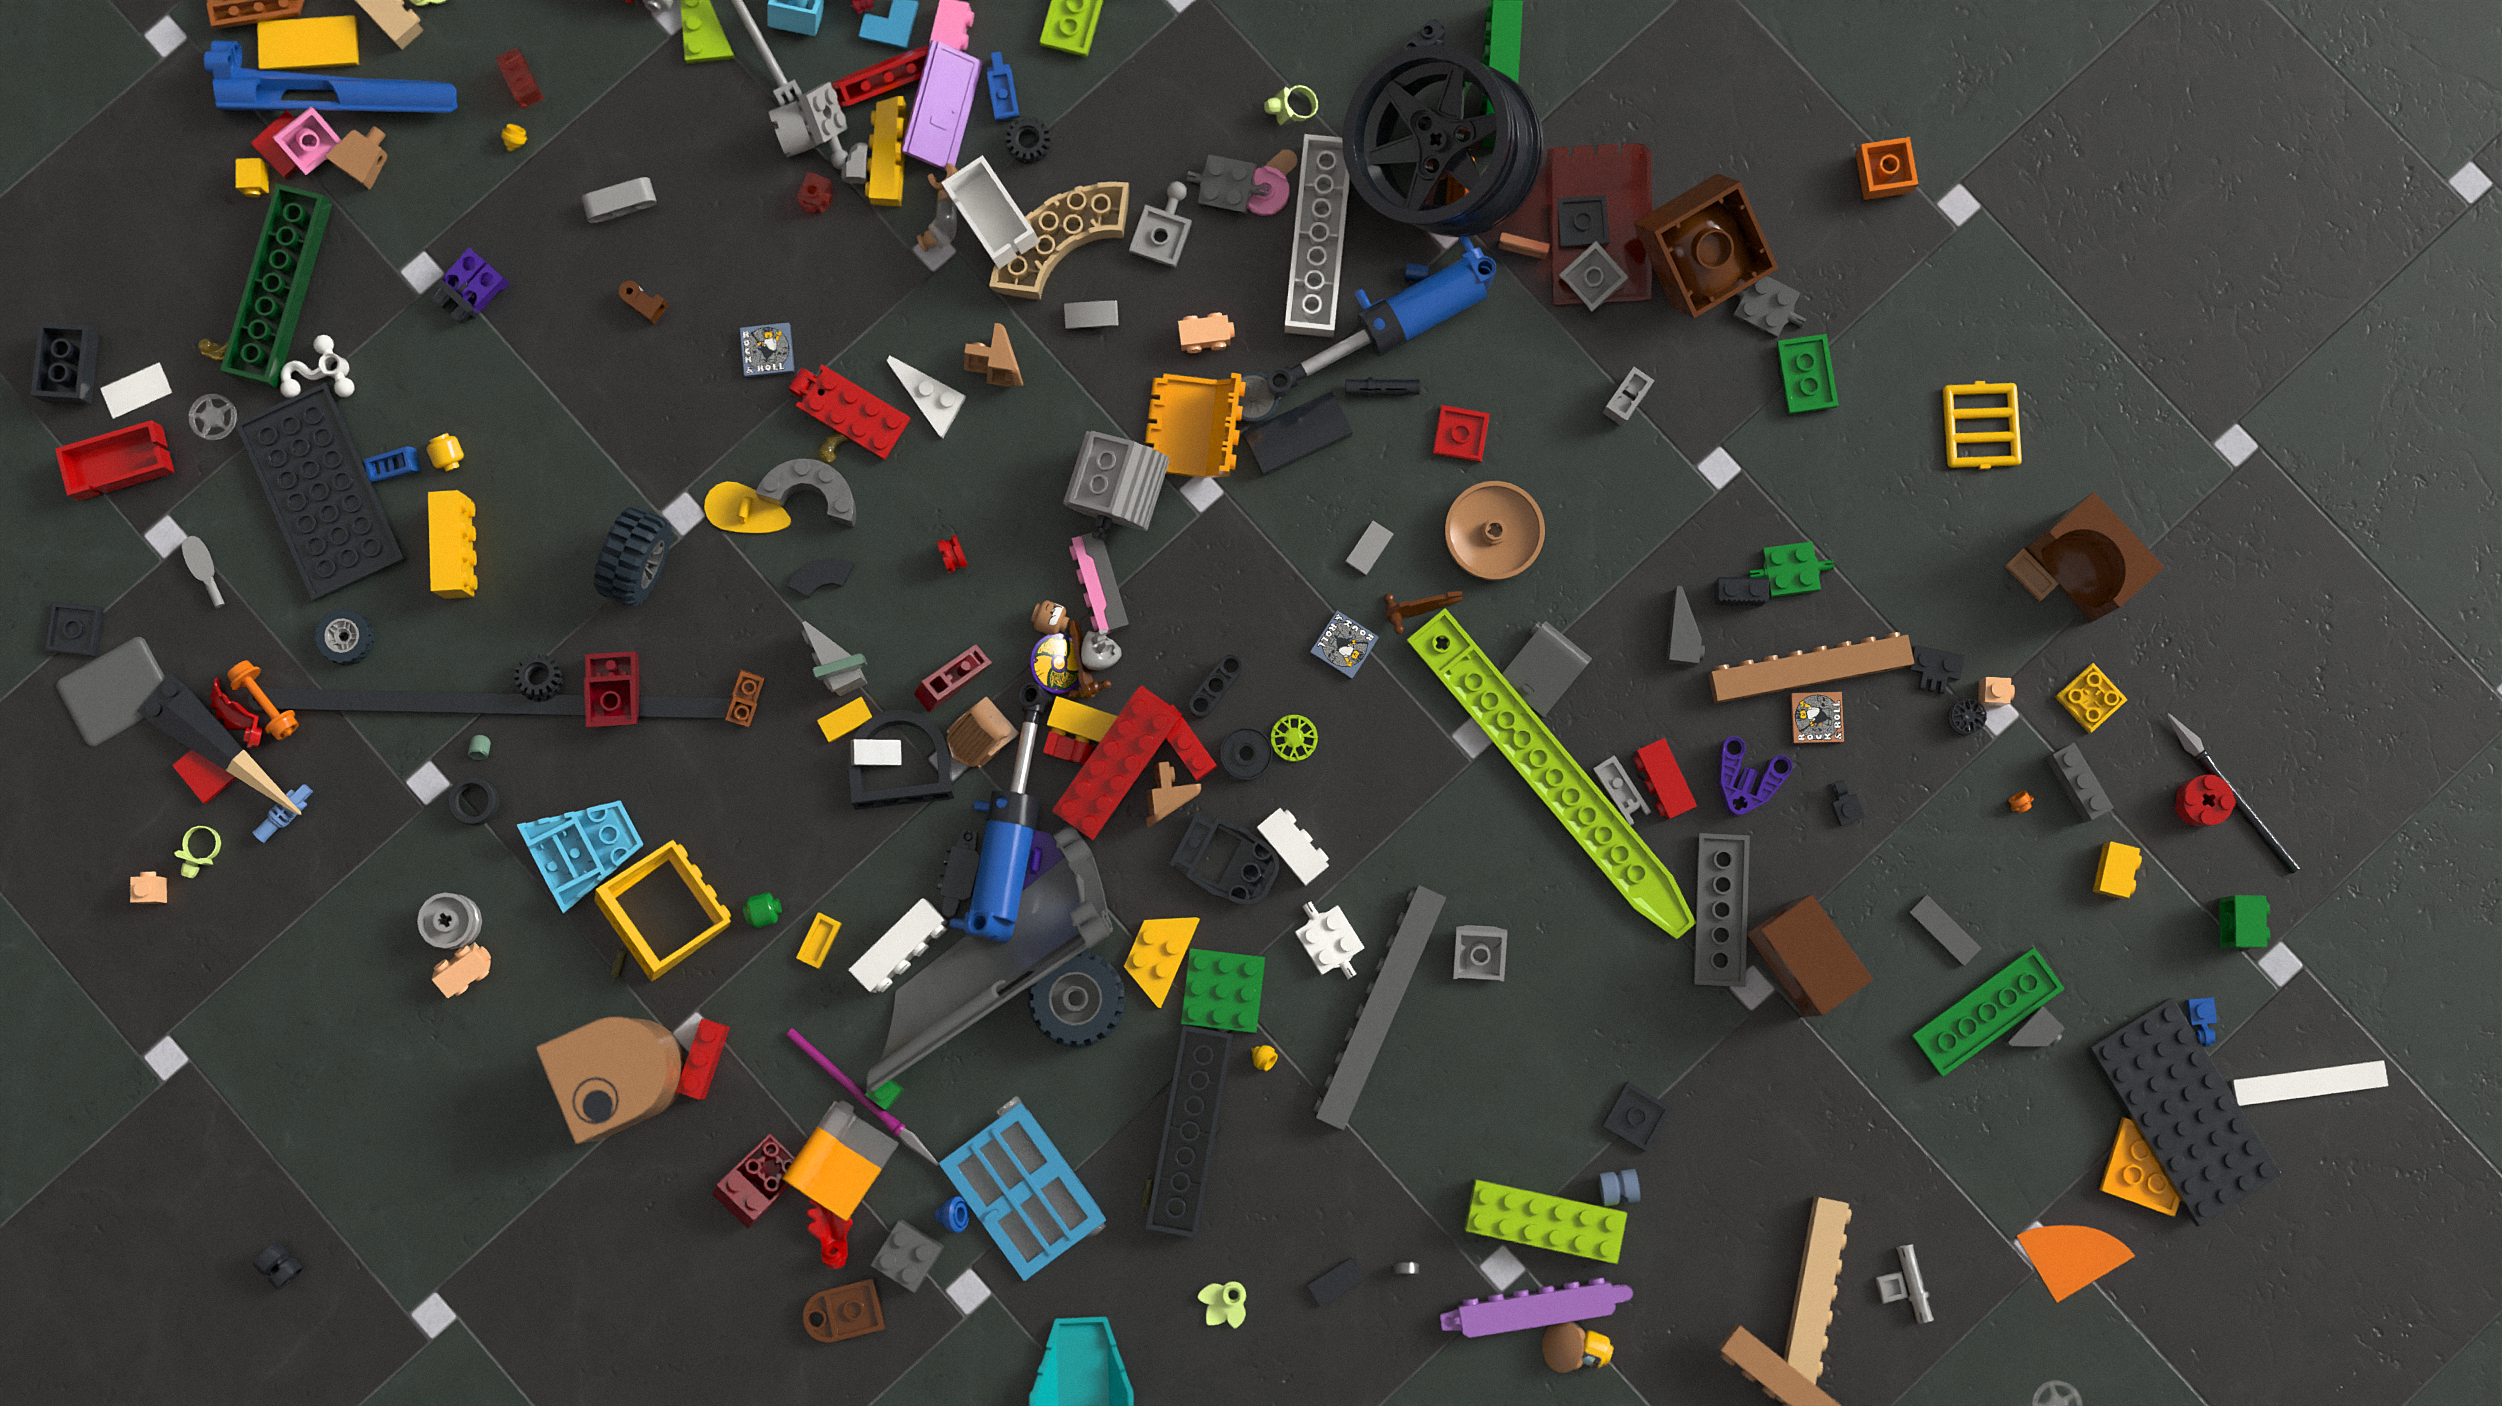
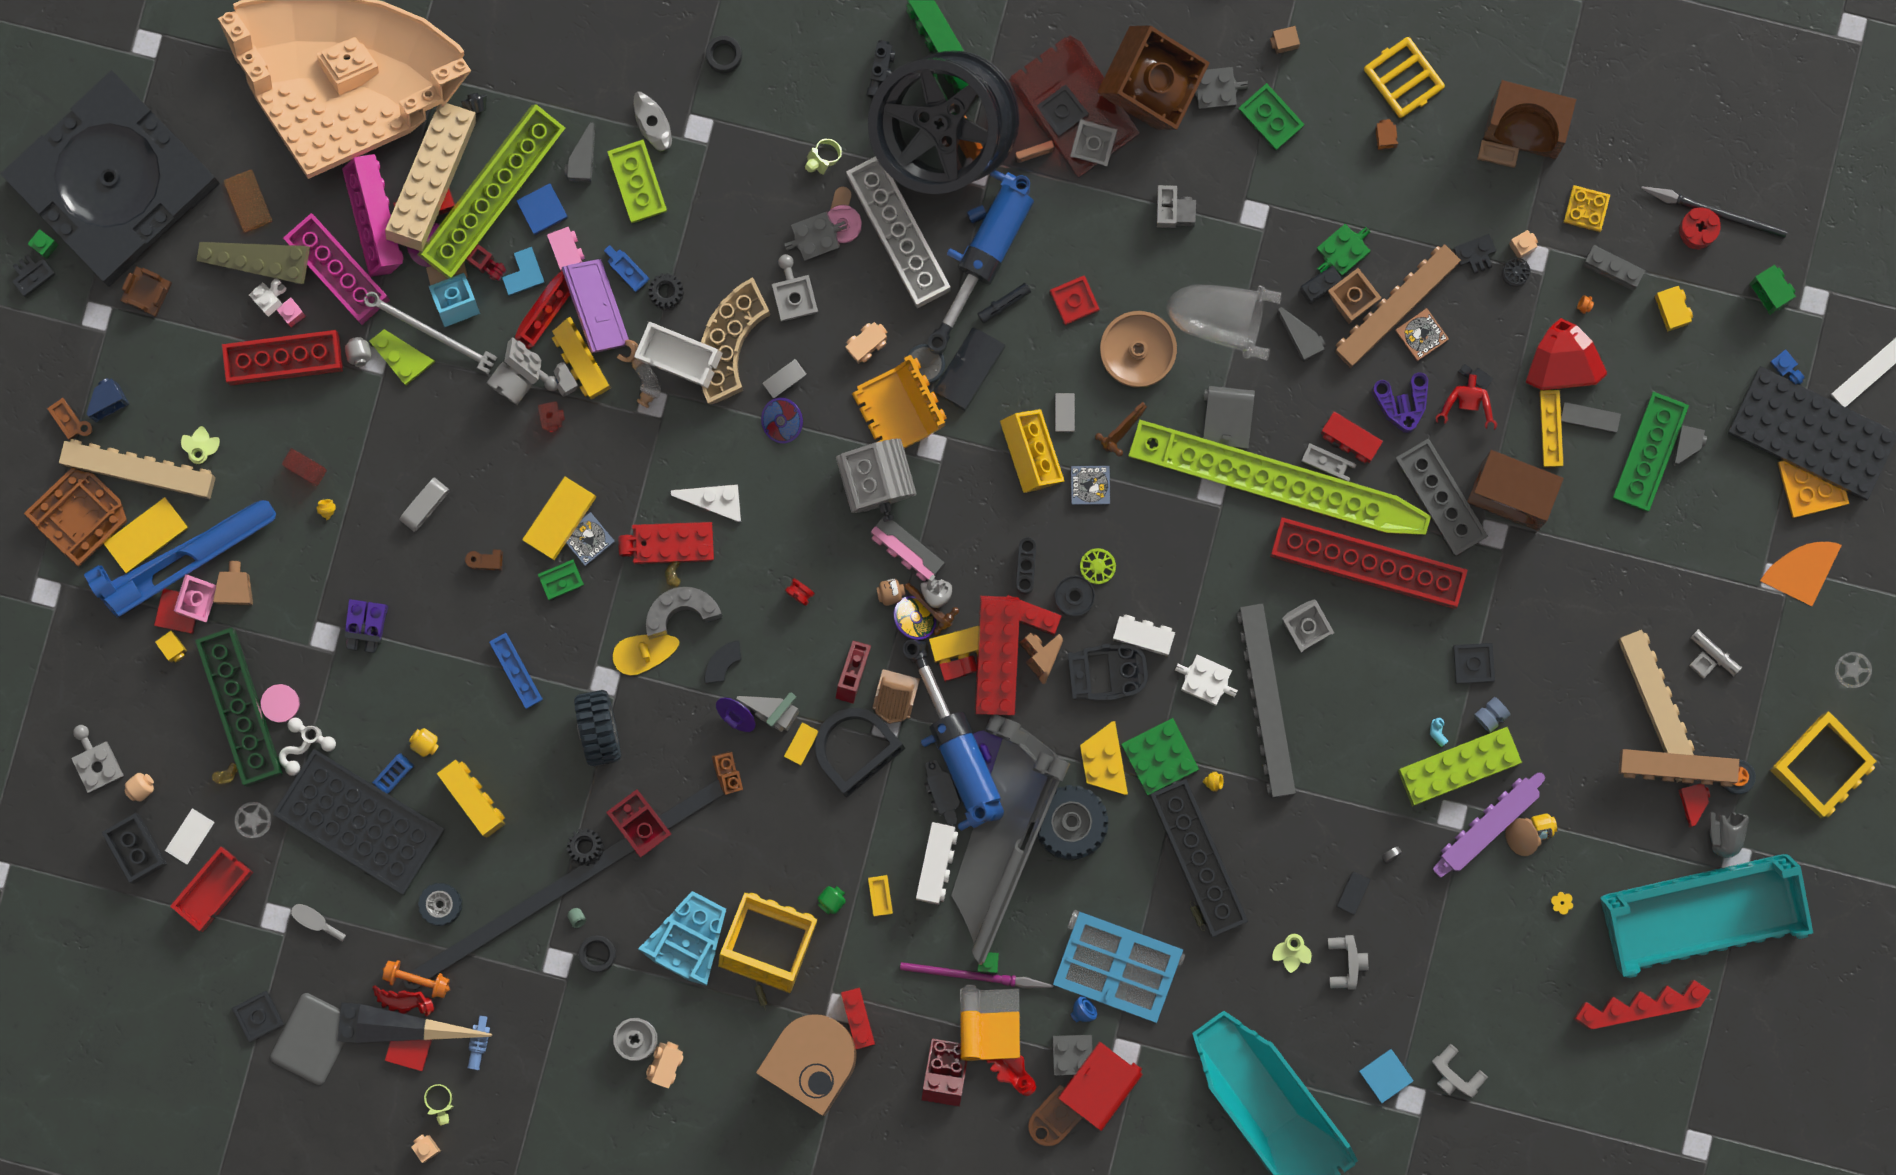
camera: 30 degrees left, 0 degrees up
tile [851,739,901,766] -> none
medium nougat piece [964,323,1023,387] -> none
none -> light grey plate [71,725,124,793]
none -> light nougat head [125,773,154,801]
none -> bright pink tile [261,684,300,723]
none -> blue plate [490,633,543,709]
none -> yellow tile [522,477,596,560]
none -> green plate [538,560,584,600]
none -> dark purple shield [716,698,756,732]
none -> shield [761,398,803,443]
none -> yellow slope [1000,409,1064,493]
none -> red door [1058,1041,1143,1131]
none -> clear windscreen [1166,284,1282,360]
none -> flat silver brick [1176,197,1196,226]
none -> medium nougat brick [1270,26,1300,54]
none -> red brick [1270,518,1468,609]
none -> medium nougat slope [1328,268,1381,324]
none -> light grey connector [1328,935,1369,990]
none -> dark orange window [1375,119,1398,150]
none -> medium azure arm [1430,718,1448,747]
none -> red piece [1435,374,1497,430]
none -> red brick [1526,318,1607,390]
none -> yellow plate [1540,390,1563,467]

